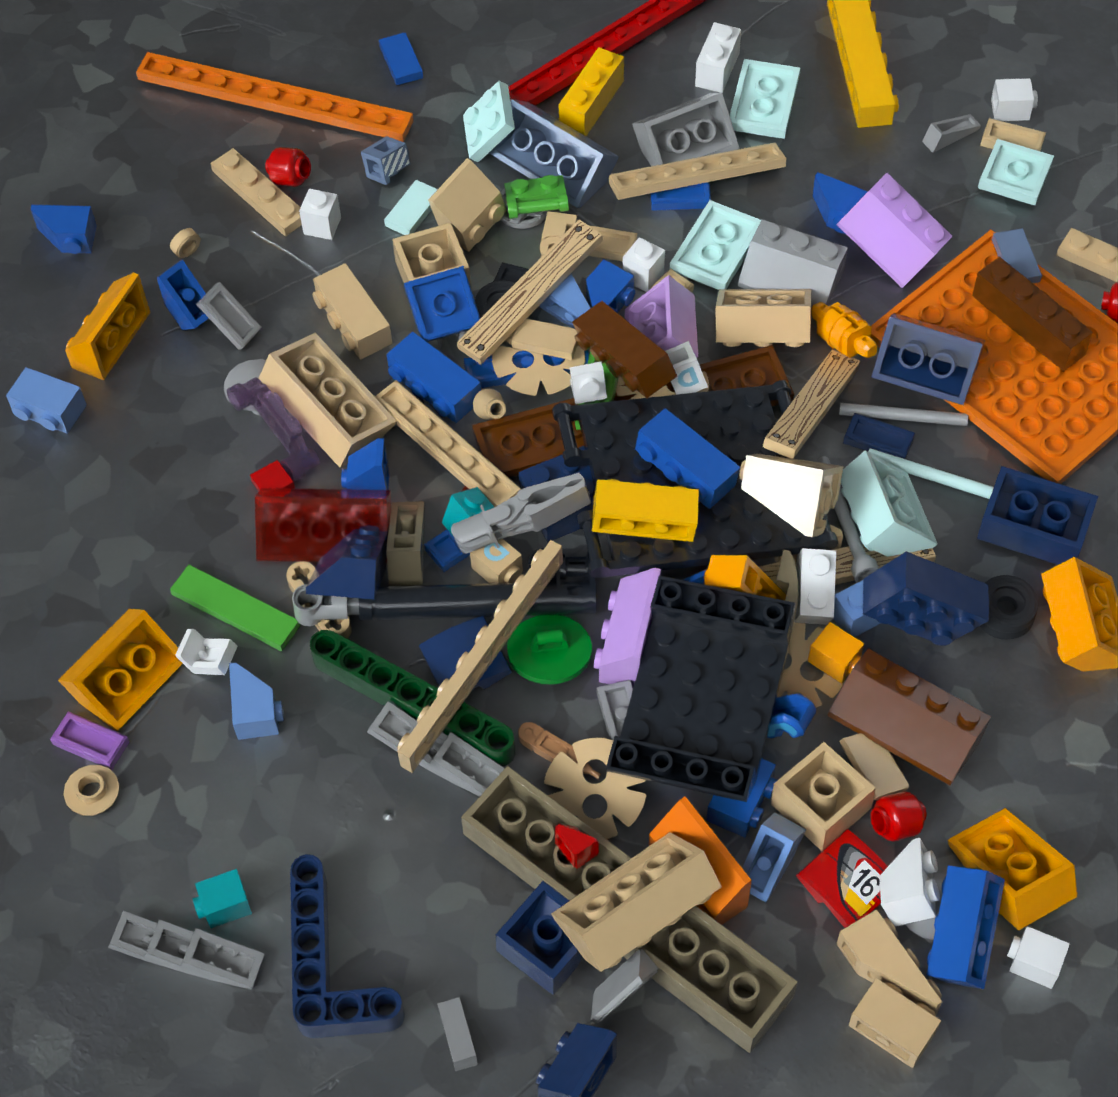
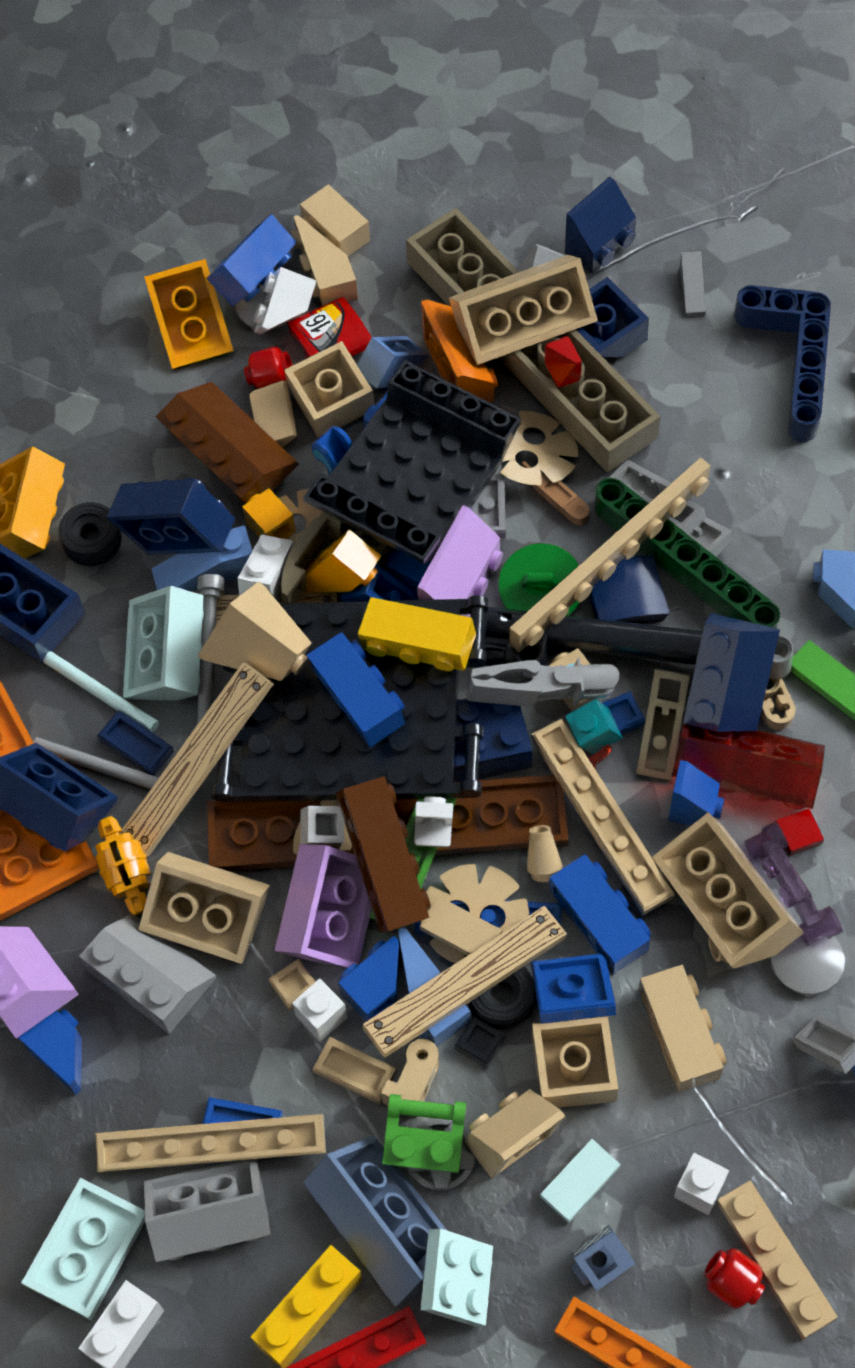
camera: 165 degrees left, 5 degrees up
light aqua plate [670,200,761,290] -> none
white brick [1007,926,1070,989] -> none

